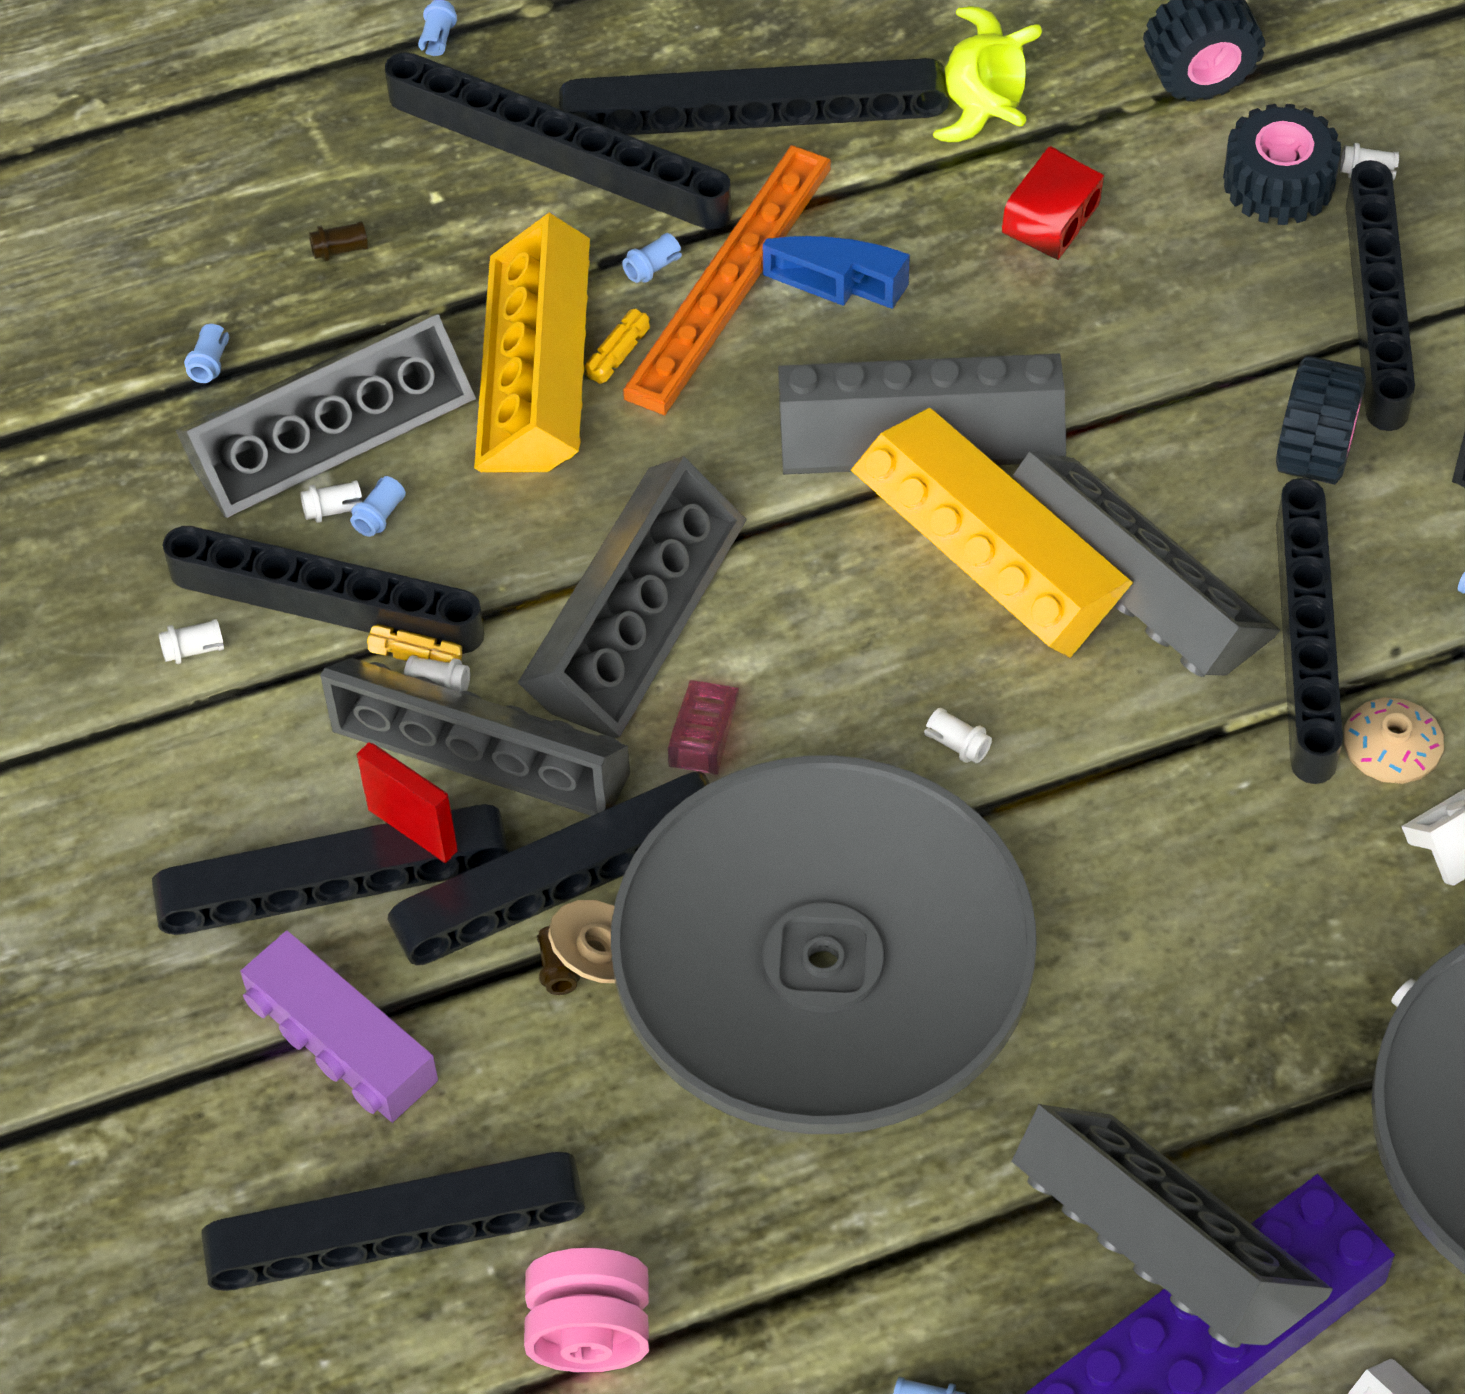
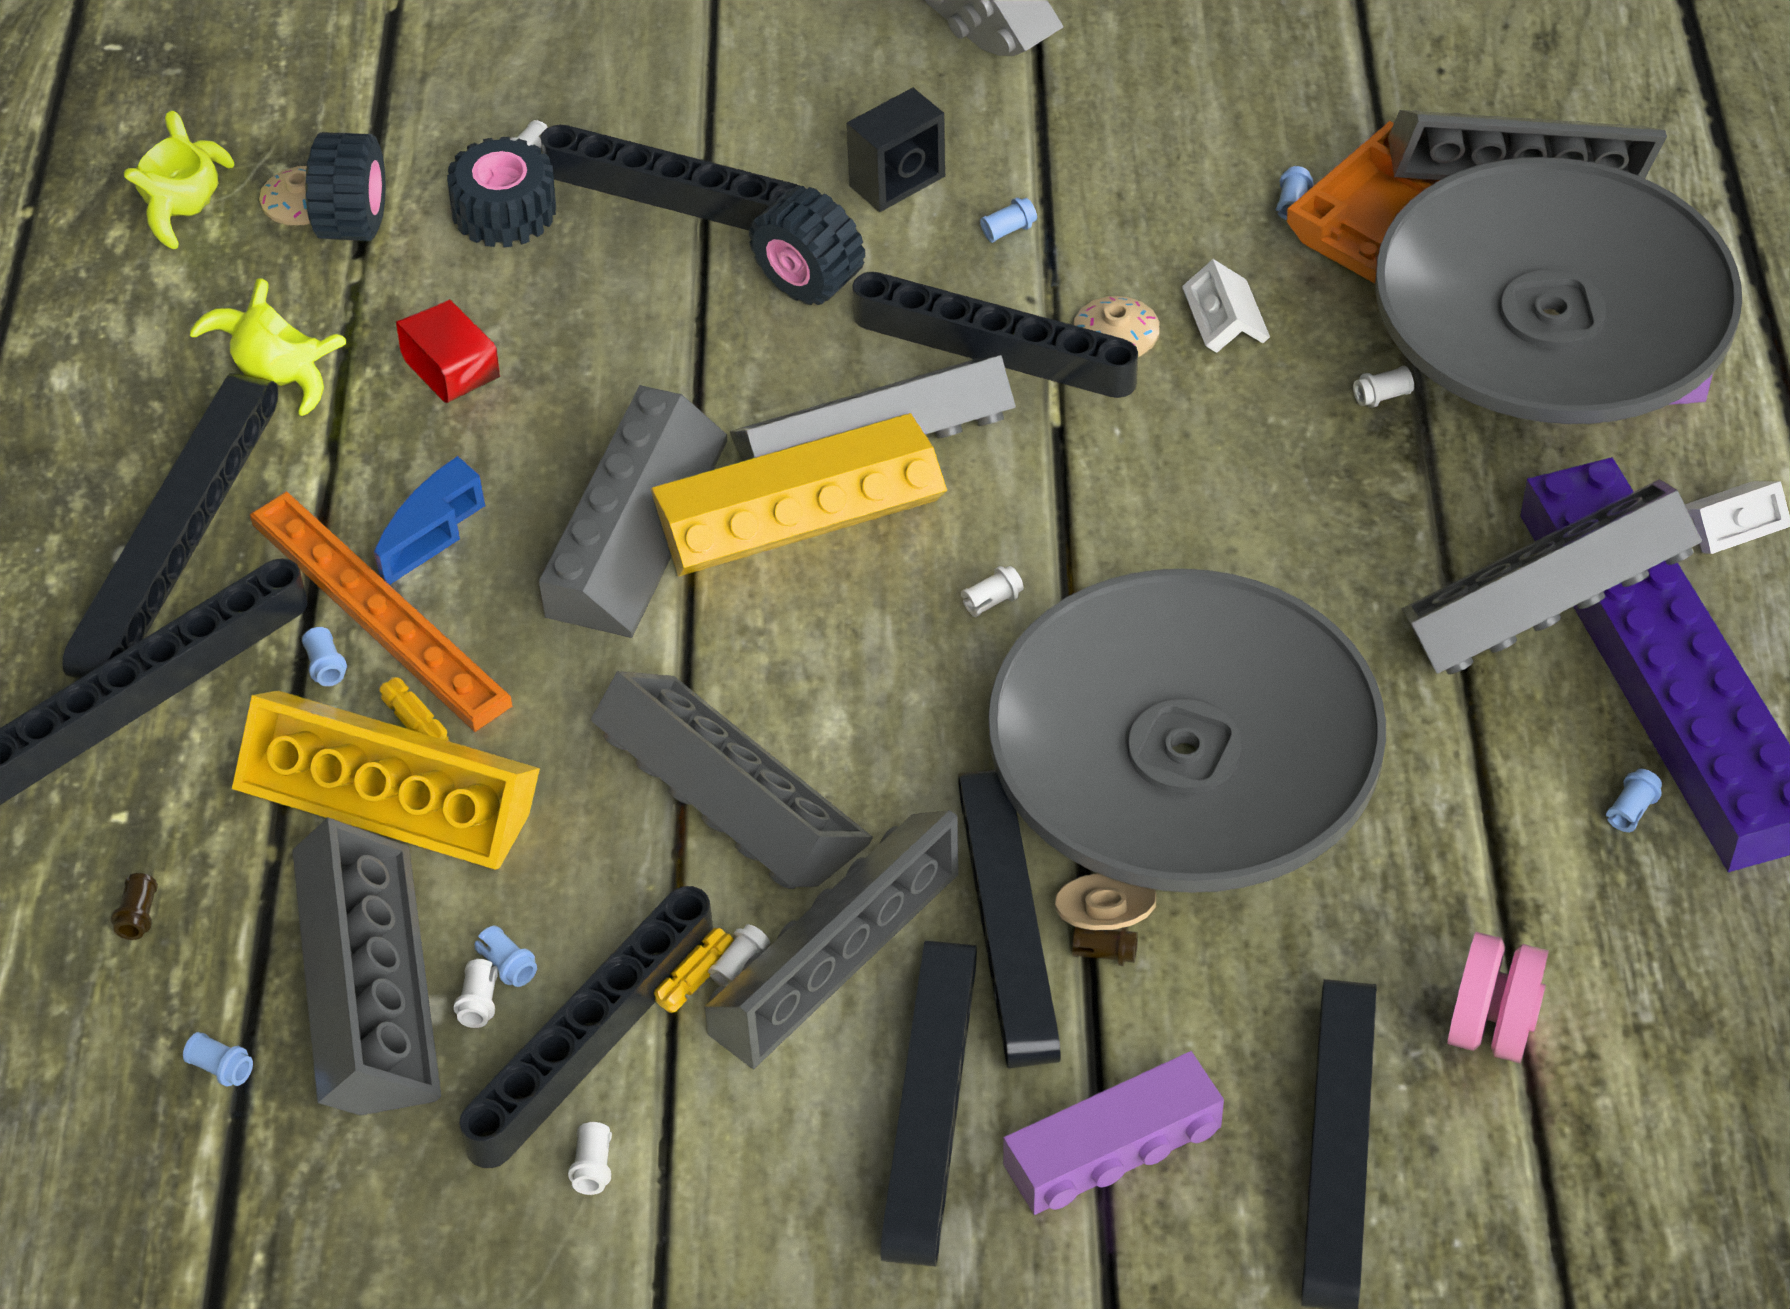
camera: 70 degrees left, 5 degrees down
red tile [356,742,457,863] -> none
clear pink slope [667,680,739,775] -> none

